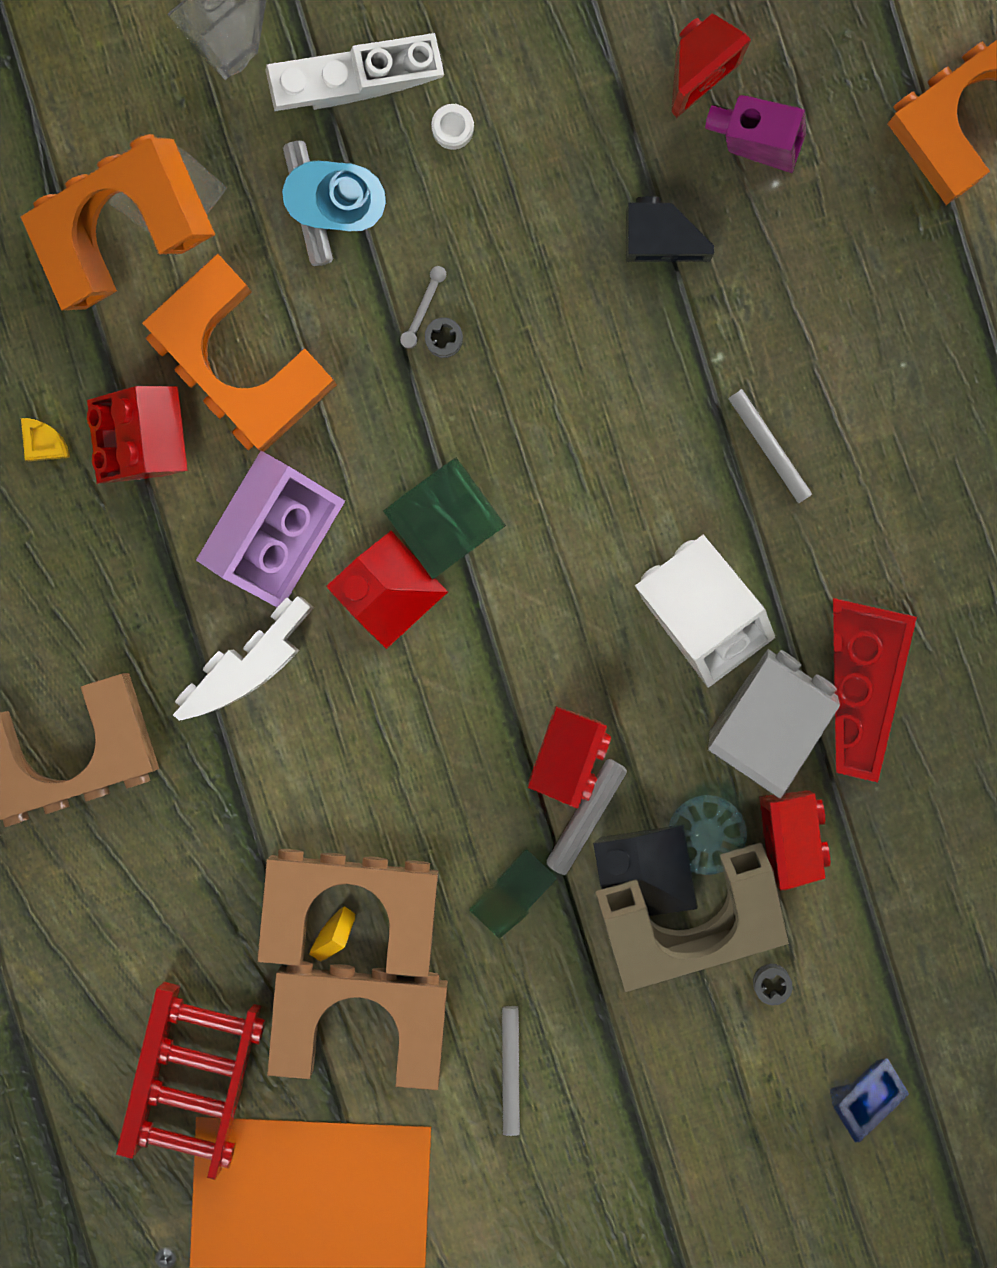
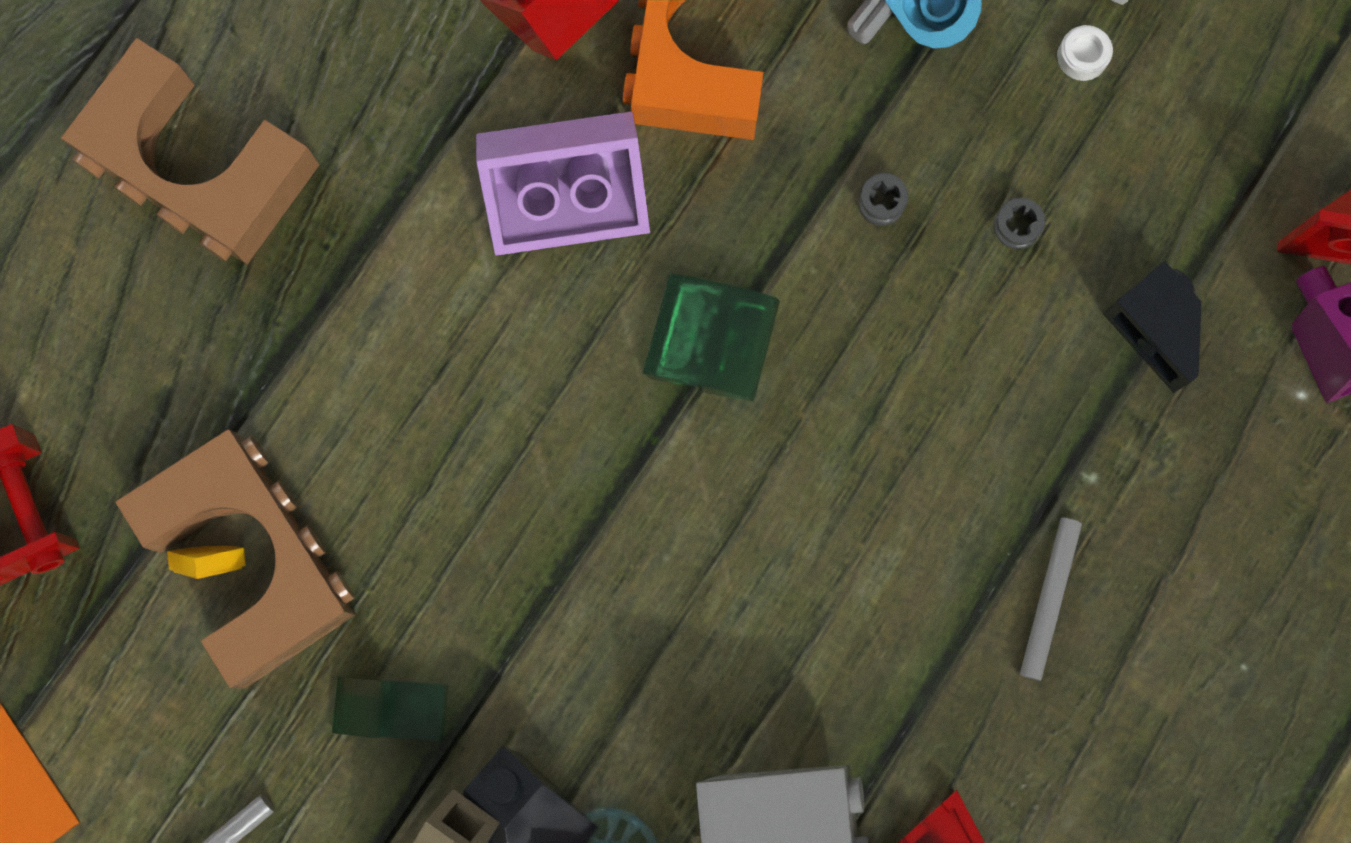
camera: 50 degrees right, 10 degrees down
white slope [173,596,314,721] -> none
medium nougat arch [267,961,448,1090] -> none
red slope [326,531,448,649] -> none
light grey hinge [400,266,446,349] -> none
red slope [527,706,611,808] -> none
light grey axle [546,759,627,875] -> none
white slope [635,534,776,688] -> none
none -> dark grey bush [994,198,1045,249]

